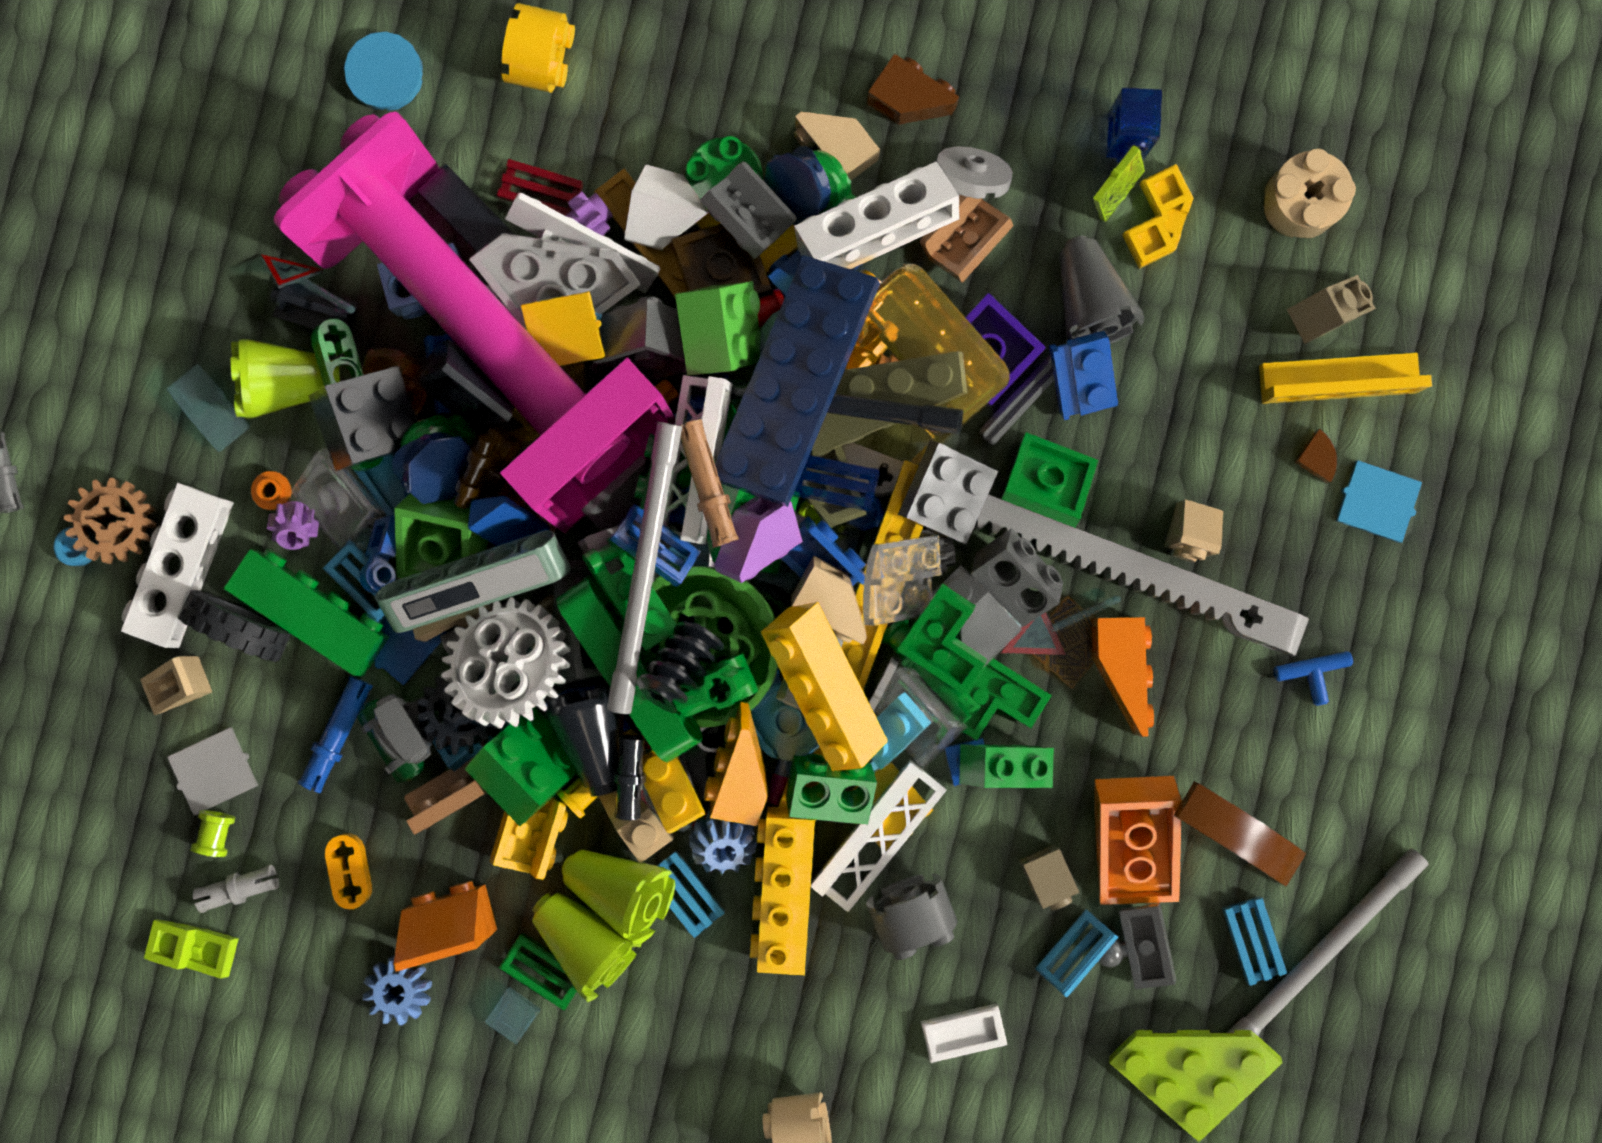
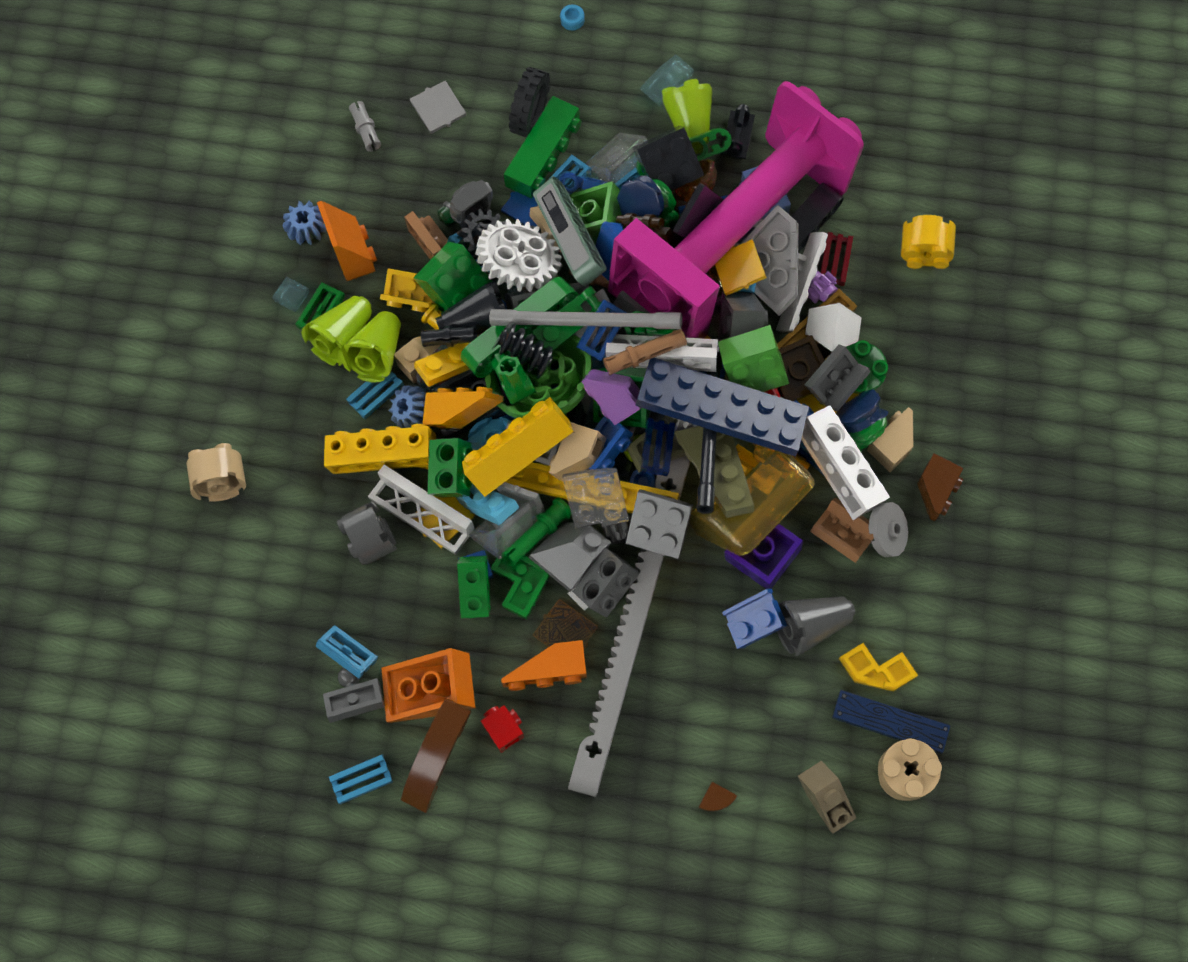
camera: 90 degrees right, 15 degrees down
medium nougat gear [64,478,157,564] -> none
white brick [121,483,234,648] -> none
tan slope [140,656,212,715] -> none
lime slope [144,920,239,979] -> none
lime bush [190,810,235,857] -> none
orange plate [251,471,292,510] -> none
clear light blue piece [261,254,355,313] -> none
medium lavender gear [267,501,319,550] -> none
blue pin [297,676,373,793] -> none
light orange beam [325,833,372,909] -> none
dark azure tile [344,32,423,111] -> none
green plate [897,583,987,695] -> none
white tile [921,1003,1007,1063] -> none
dark grey axle [979,355,1054,445] -> none
green plate [1001,432,1099,528] -> none
clear light blue piece [1001,595,1121,655] -> none
dark tan brick [1018,845,1079,910] -> none
lime piece [1093,145,1145,222] -> none
clear blue brick [1106,88,1162,163] -> none
lime plate [1109,1030,1282,1142] -> none
tan slope [1164,499,1223,562] -> none
light grey piece [1227,848,1429,1036] -> none
yellow fence [1259,353,1432,404] -> none
blue piece [1273,651,1353,706] -> none
dark azure piece [1336,460,1422,543] -> none
none -> red brick [481,705,524,753]
none -> dark blue tile [832,690,950,754]

